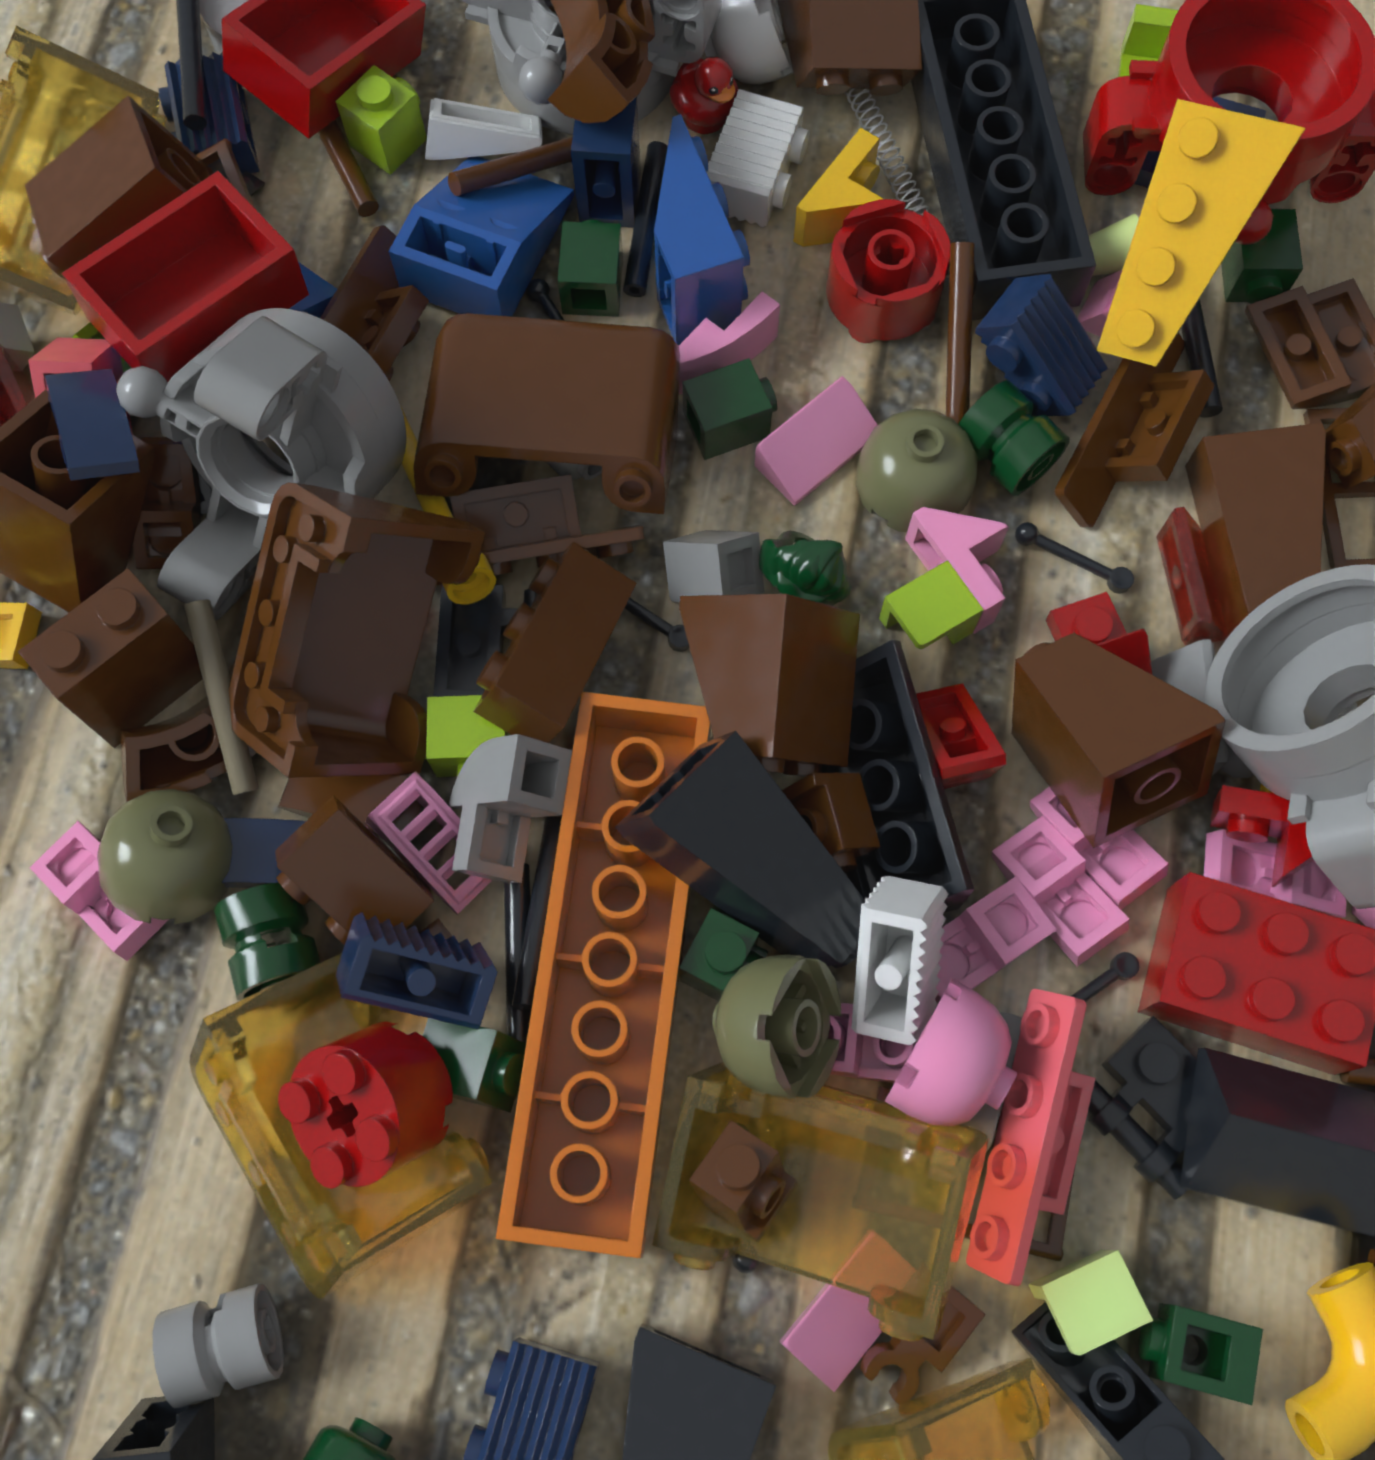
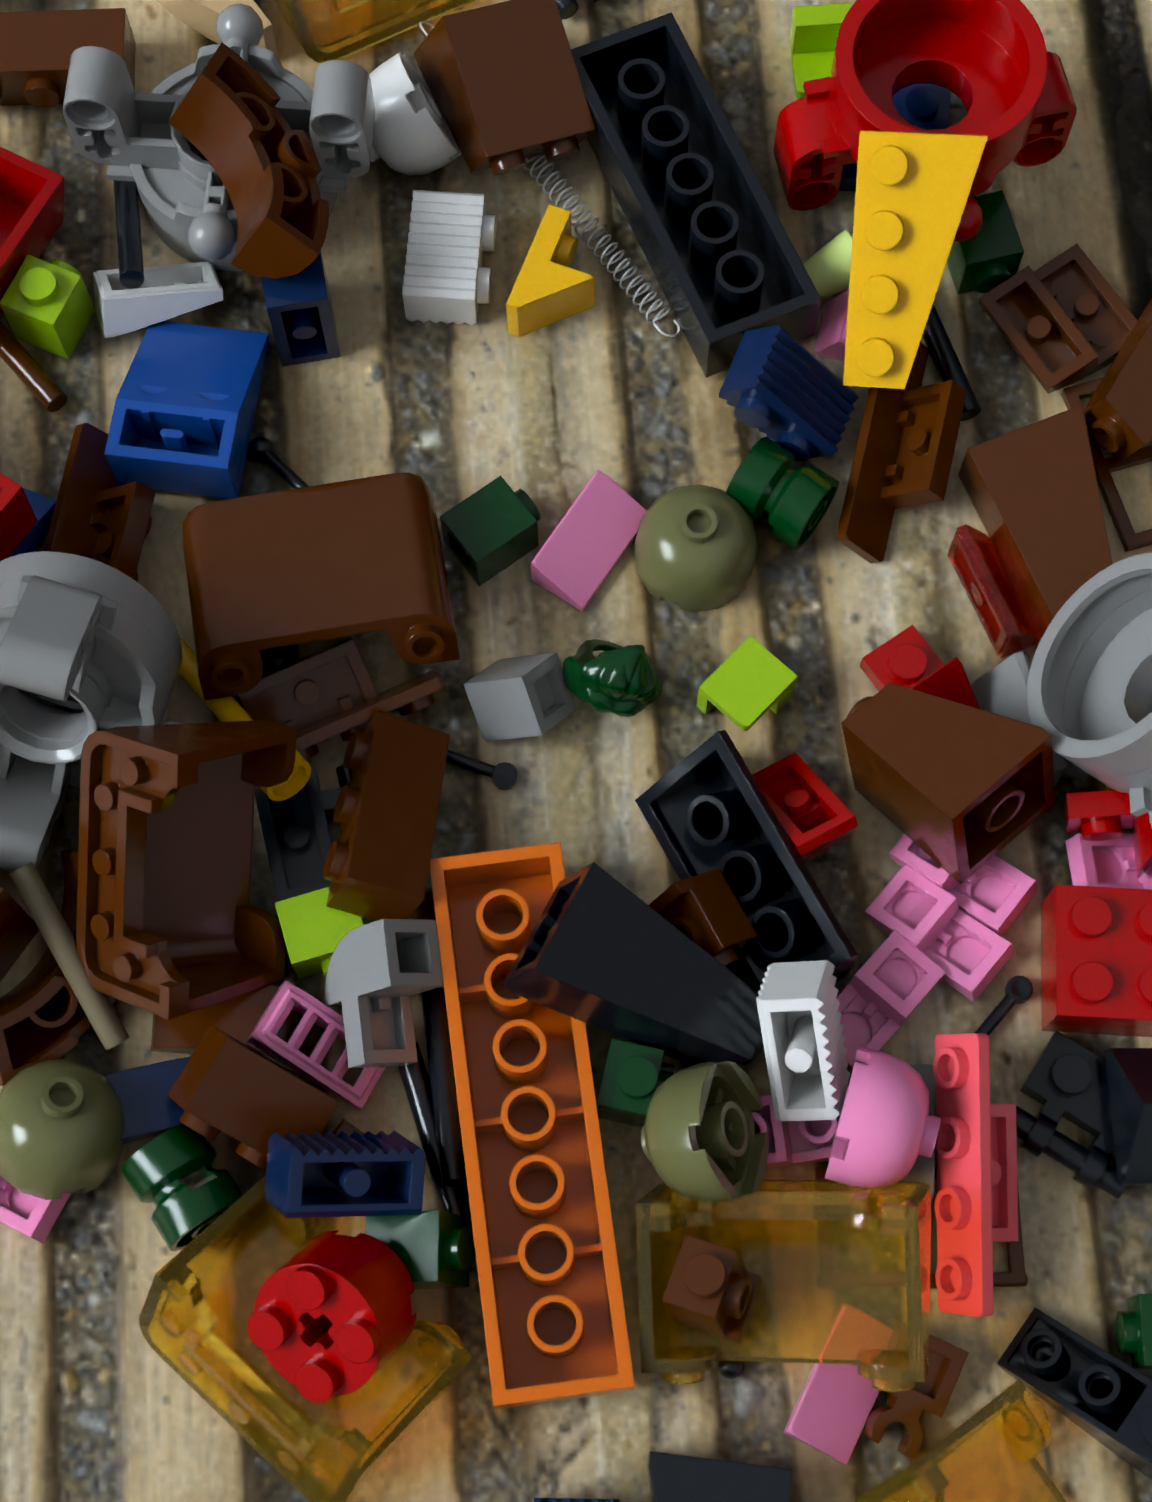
camera: 15 degrees left, 0 degrees up
reddish brown bar [448,137,572,196] -> none
dark green brick [557,220,623,317] -> none
black piece [623,141,668,297] -> none
blue slope [654,114,750,345] -> none
red animal [669,57,738,134] -> none
bright pink slope [679,291,780,395] -> none
reddish brown slope [679,594,860,777] -> none
red brick [826,199,950,343] -> none
bright pink slope [905,507,1009,634] -> none
reddish brown bar [945,242,975,424] -> none
black hinge [1015,522,1134,594] -> none
yellowish green panel [1028,1250,1153,1355] -> none
none -> black bar [113,180,144,288]

